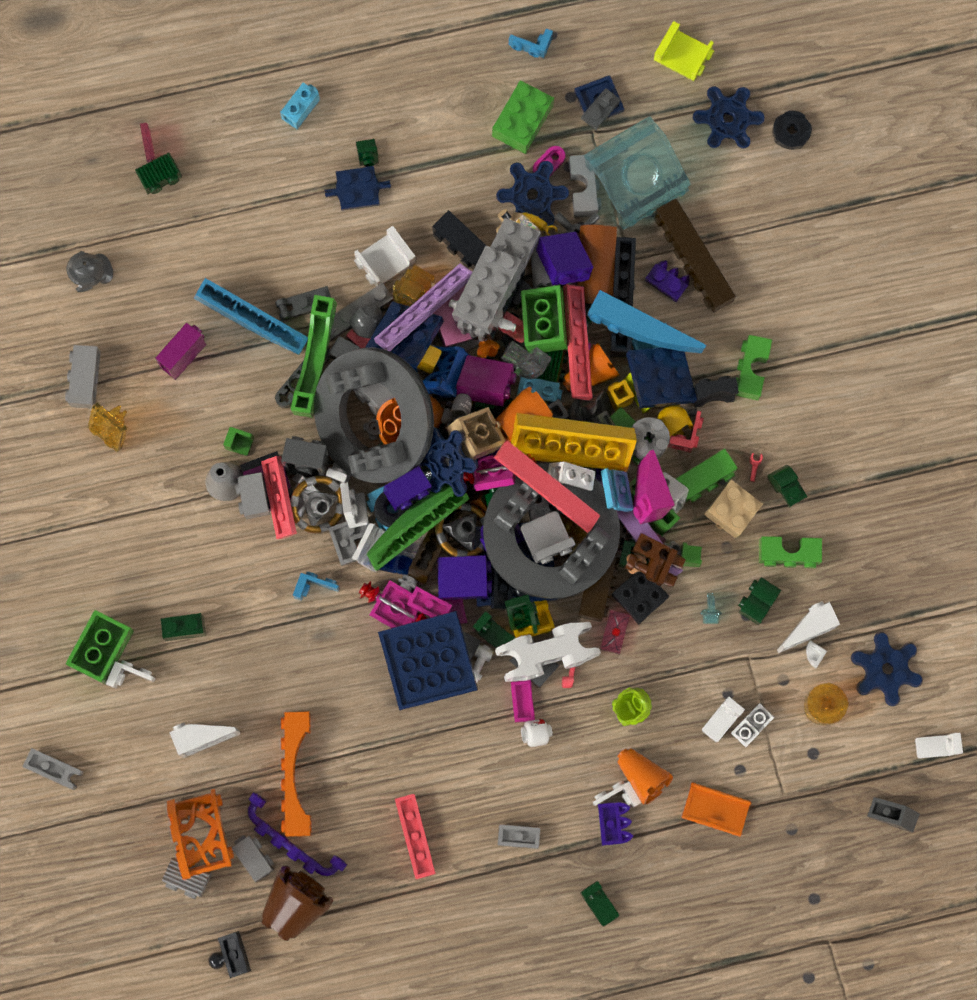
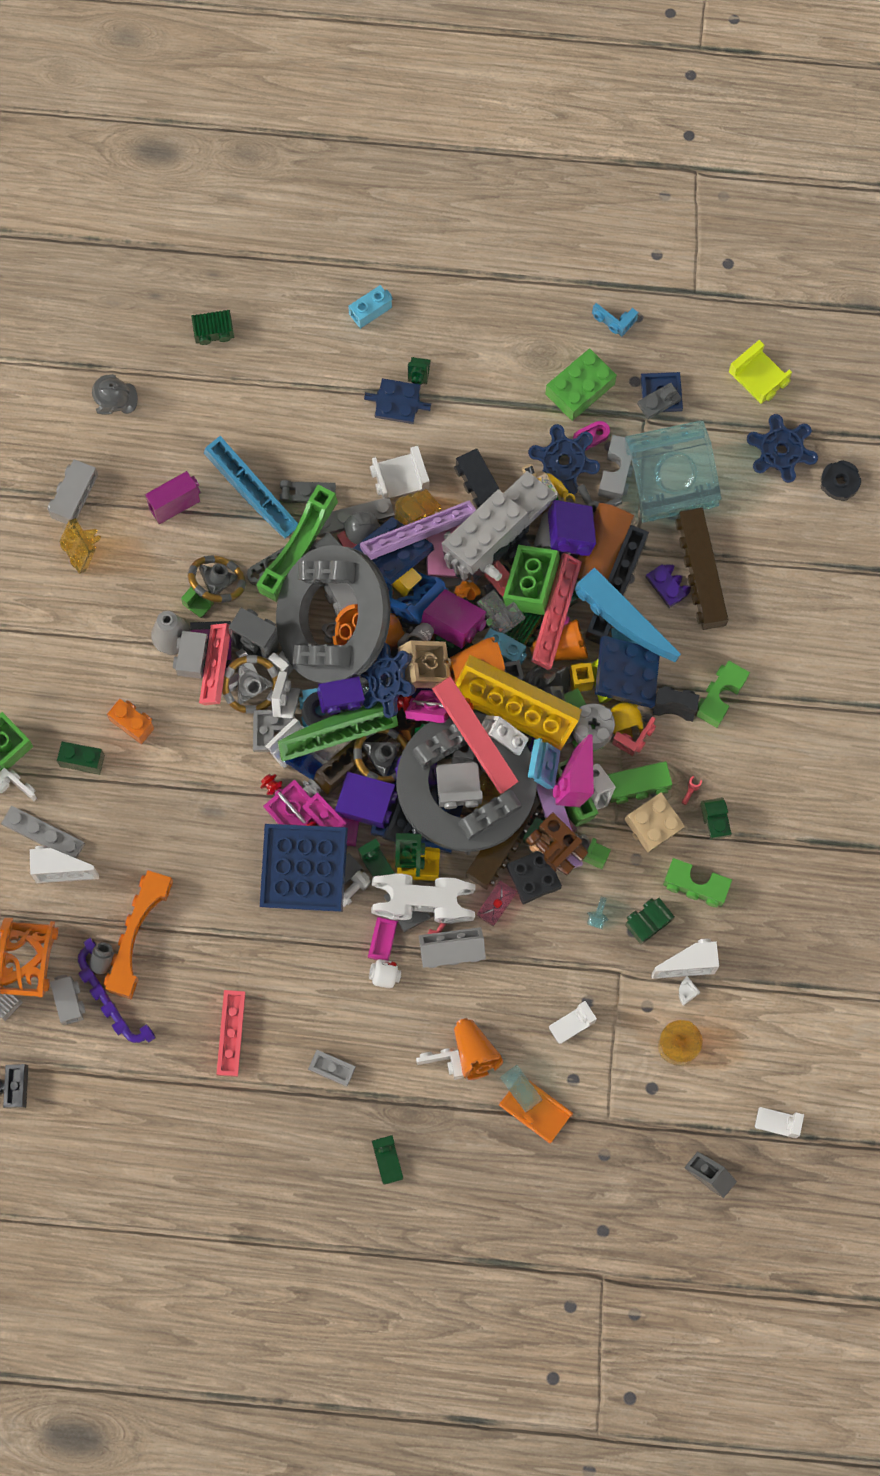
camera: 20 degrees right, 5 degrees down
clear pink tile [140,123,155,163] -> none
reddish brown cone [261,866,333,941] -> none
dark azure bracket [293,571,340,601] -> none
dark purple plate [598,802,633,846] -> none
lime hair [611,687,652,726] -> none
white slope [731,703,774,747] -> none
dark blue plate [851,632,923,707] -> none
none -> light grey plate [1,806,85,859]
none -> dark grey brick [89,942,114,974]
none -> orange brick [107,699,154,745]
none -> dark grey piece [188,555,246,603]
none -> light grey brick [419,927,486,968]
none -> clear light blue plate [500,1065,543,1112]

